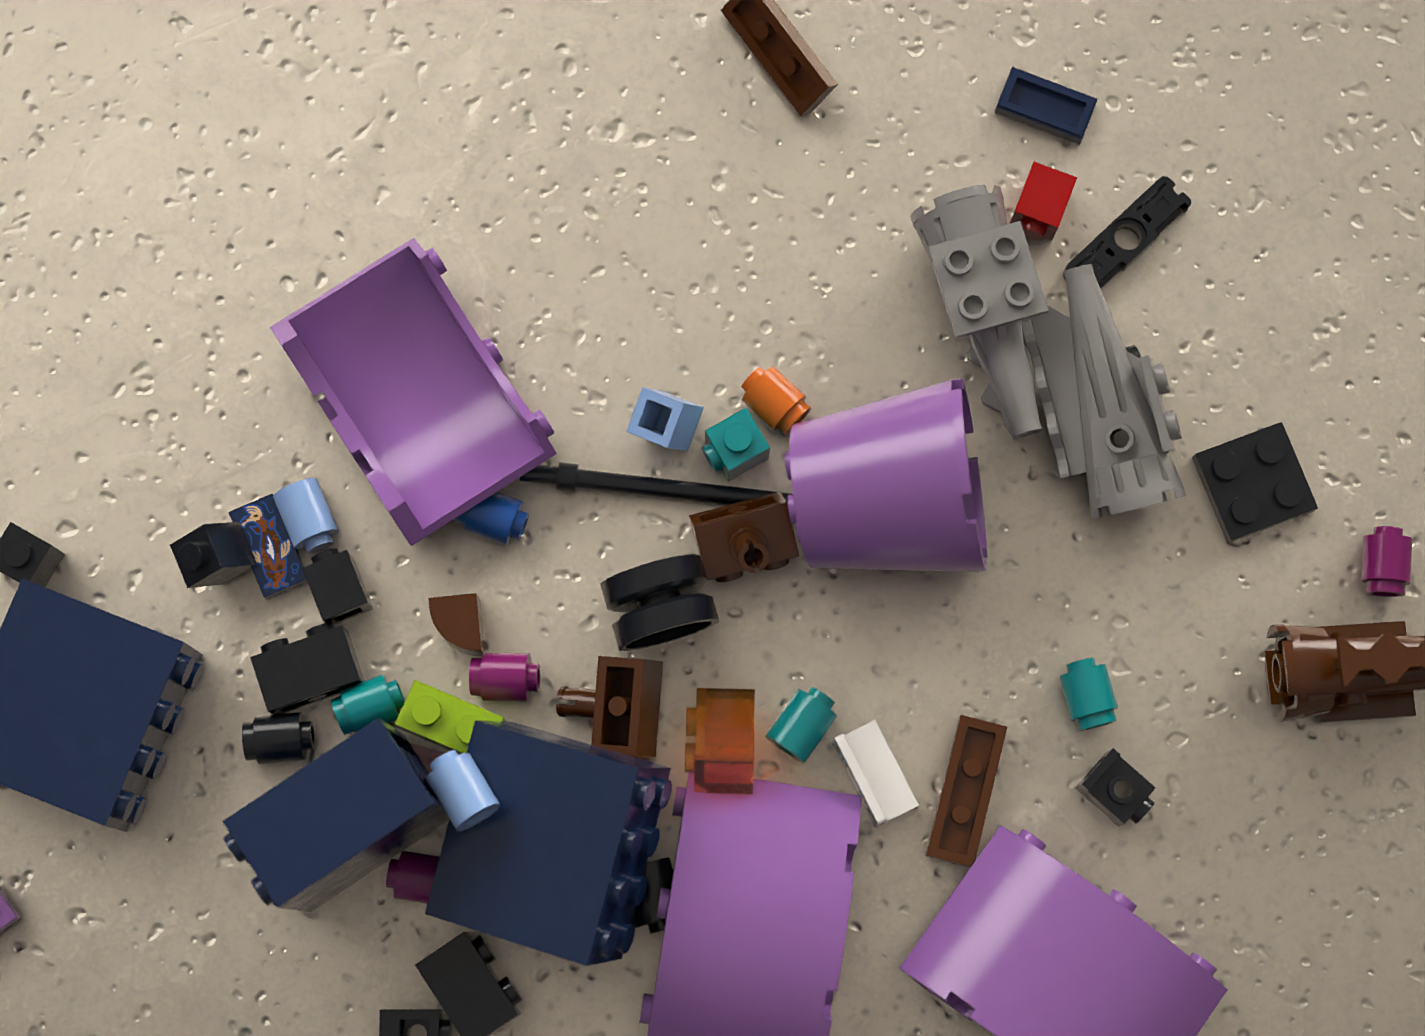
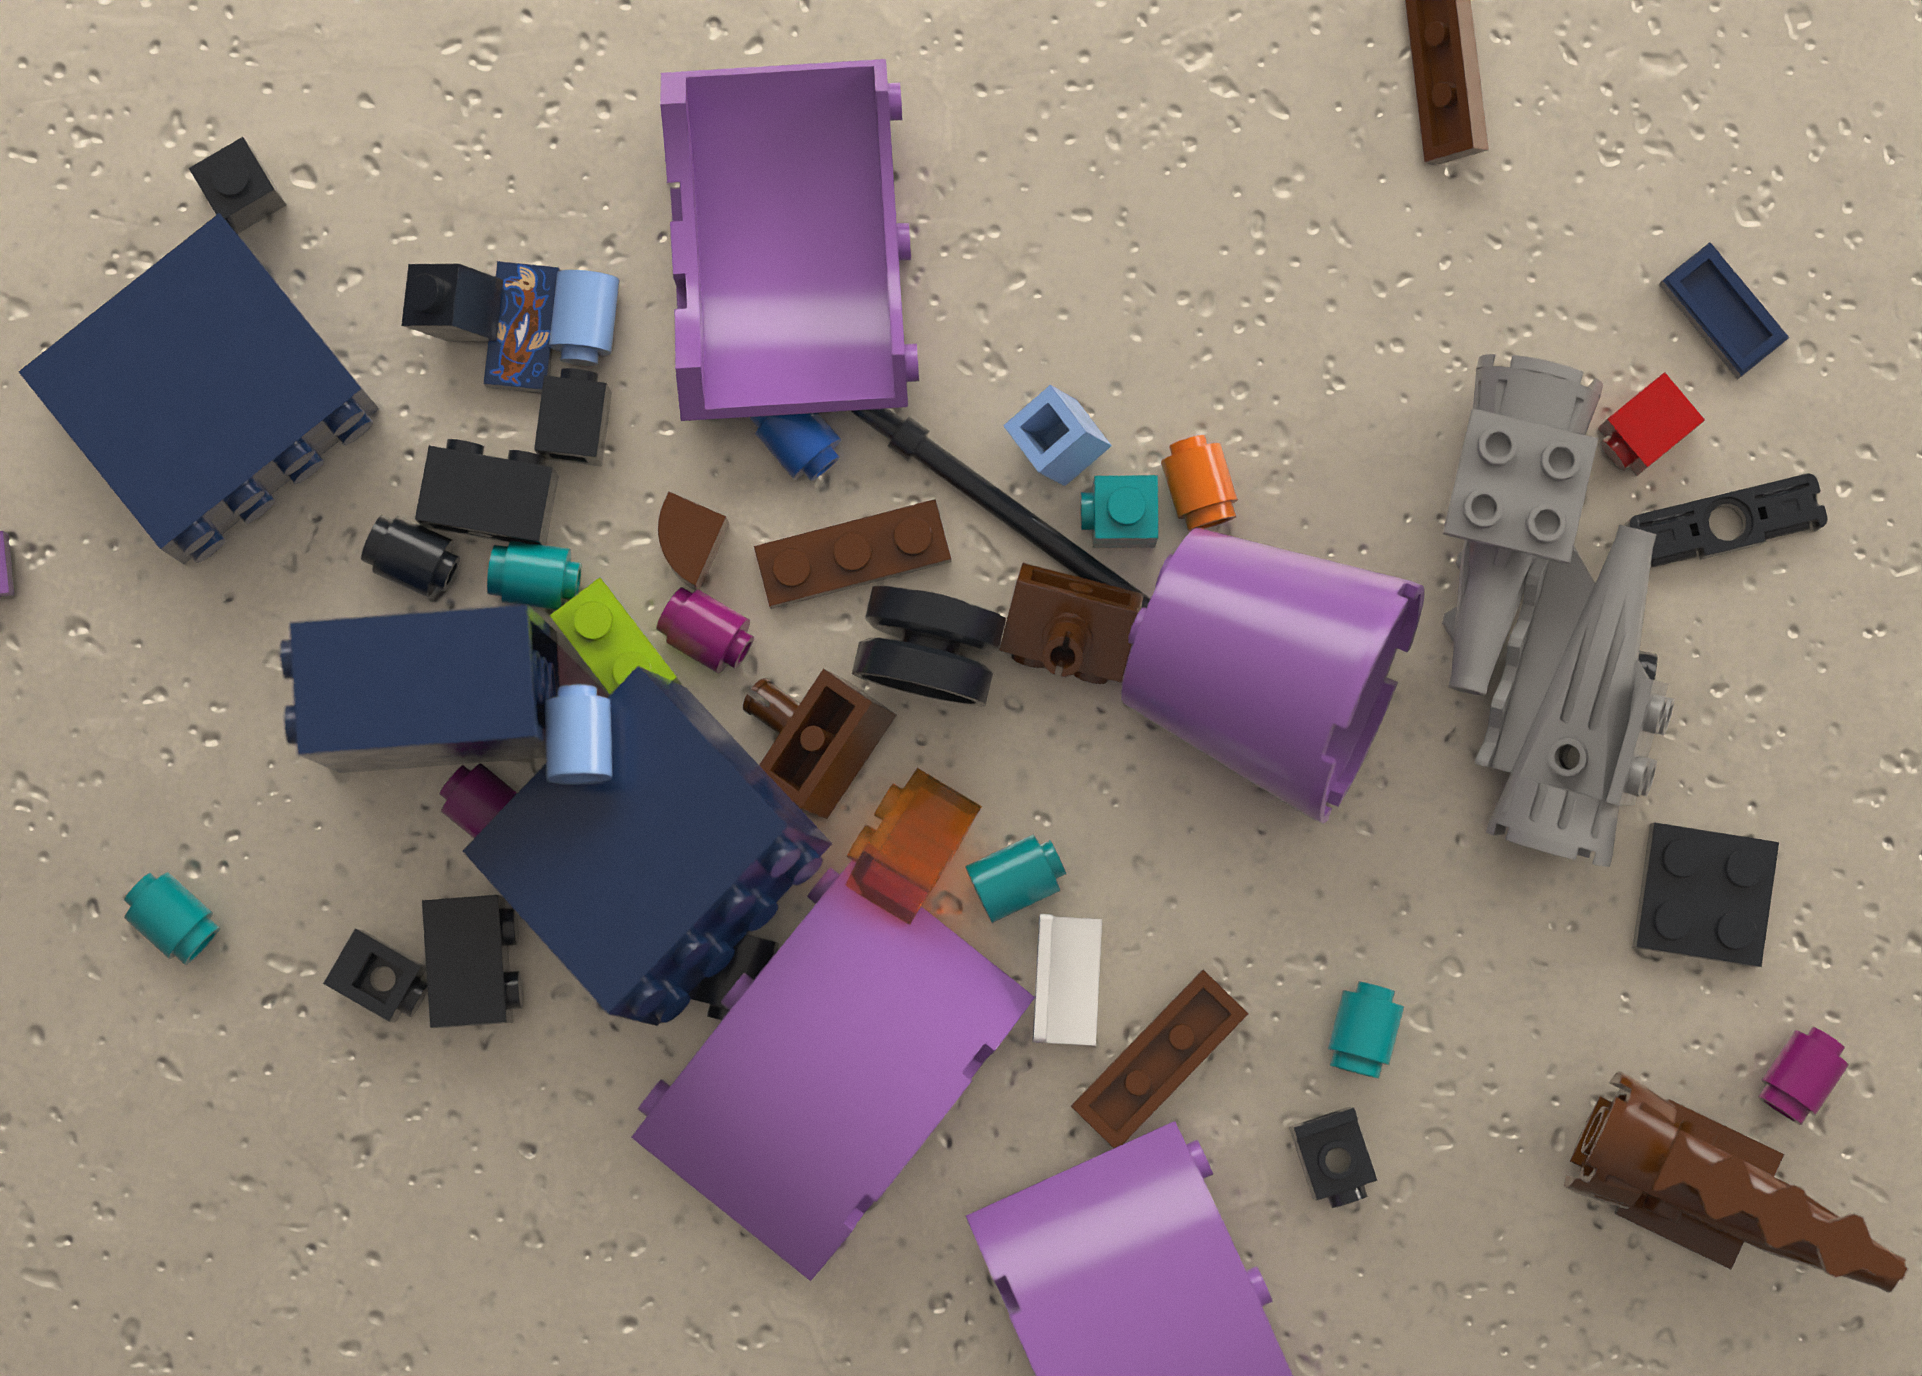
camera: 30 degrees right, 5 degrees up
none -> reddish brown plate [754,499,951,609]

